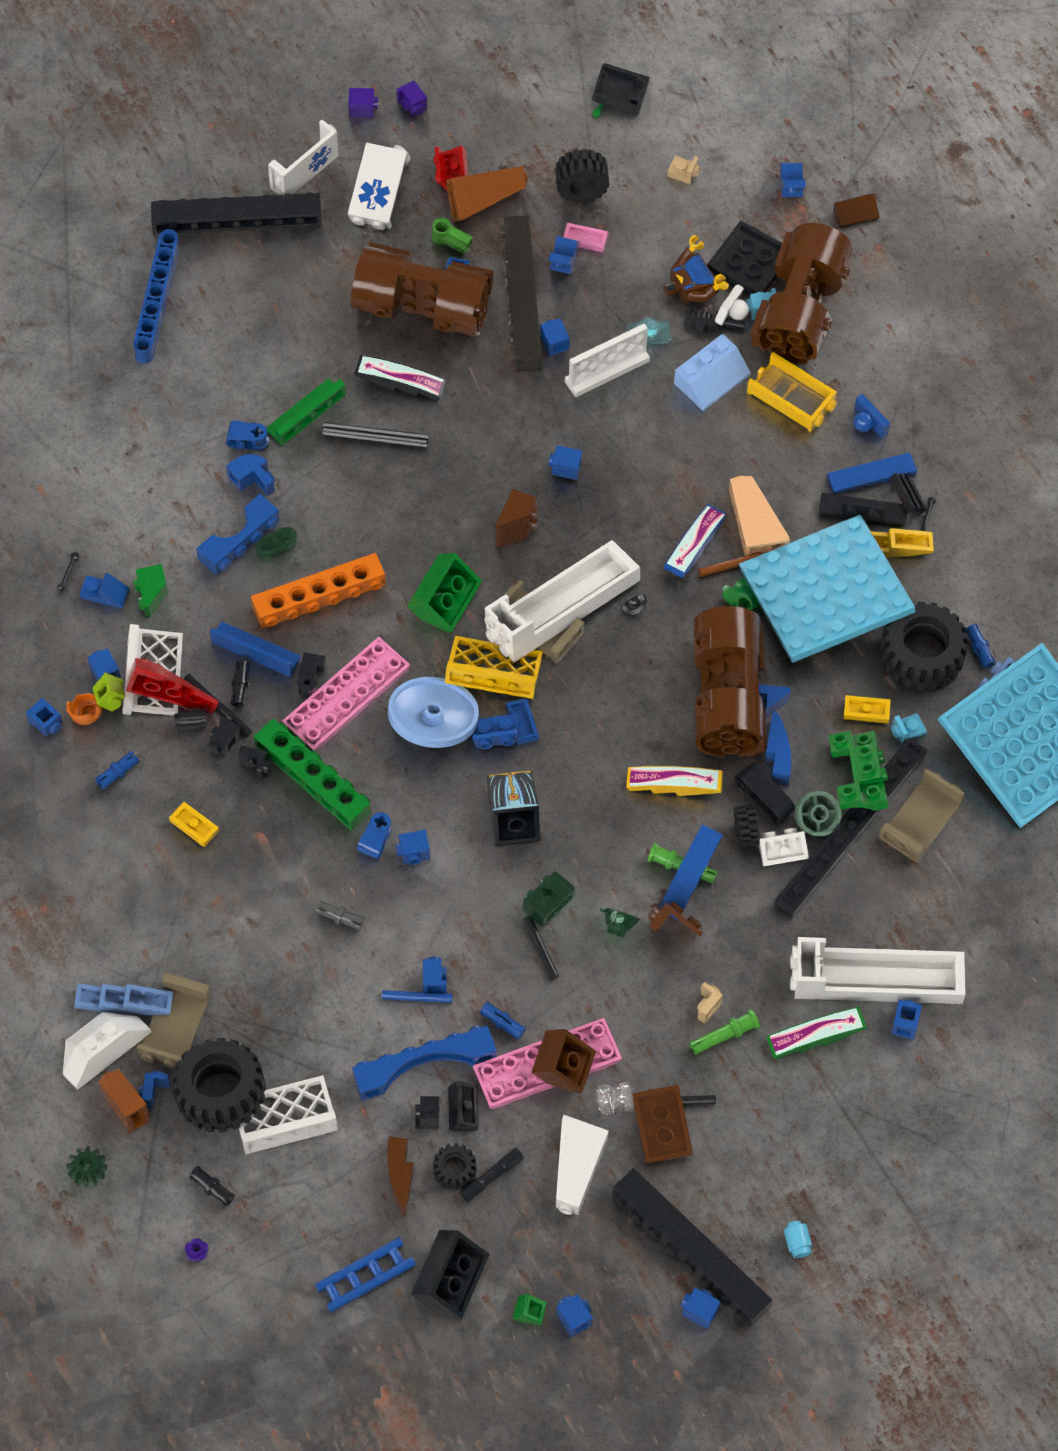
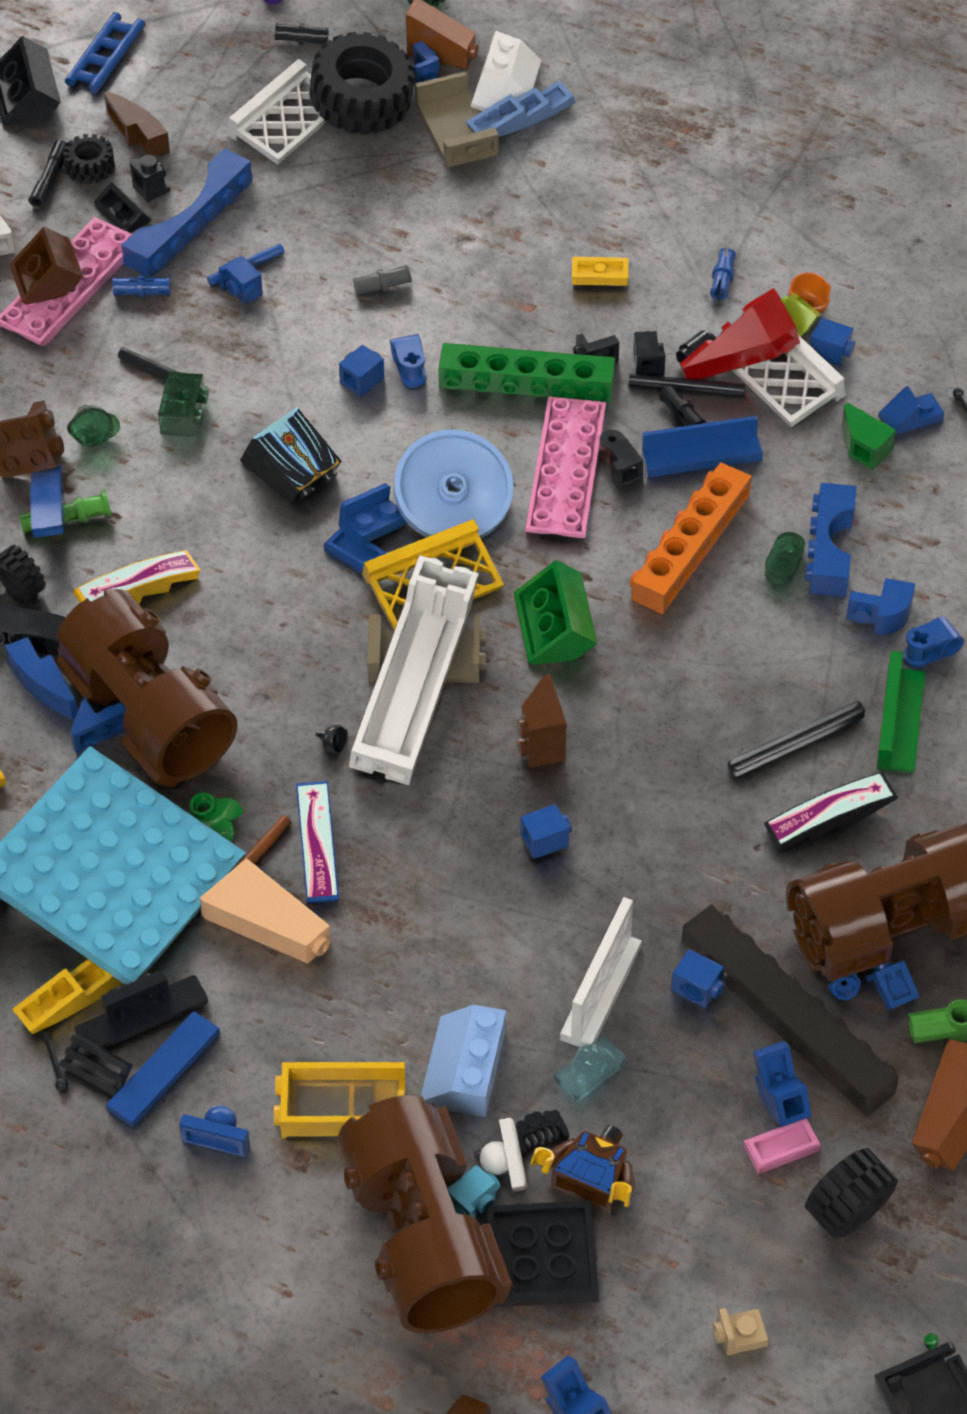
camera: 145 degrees right, 10 degrees down
blue brick [26,698,63,737] -> none

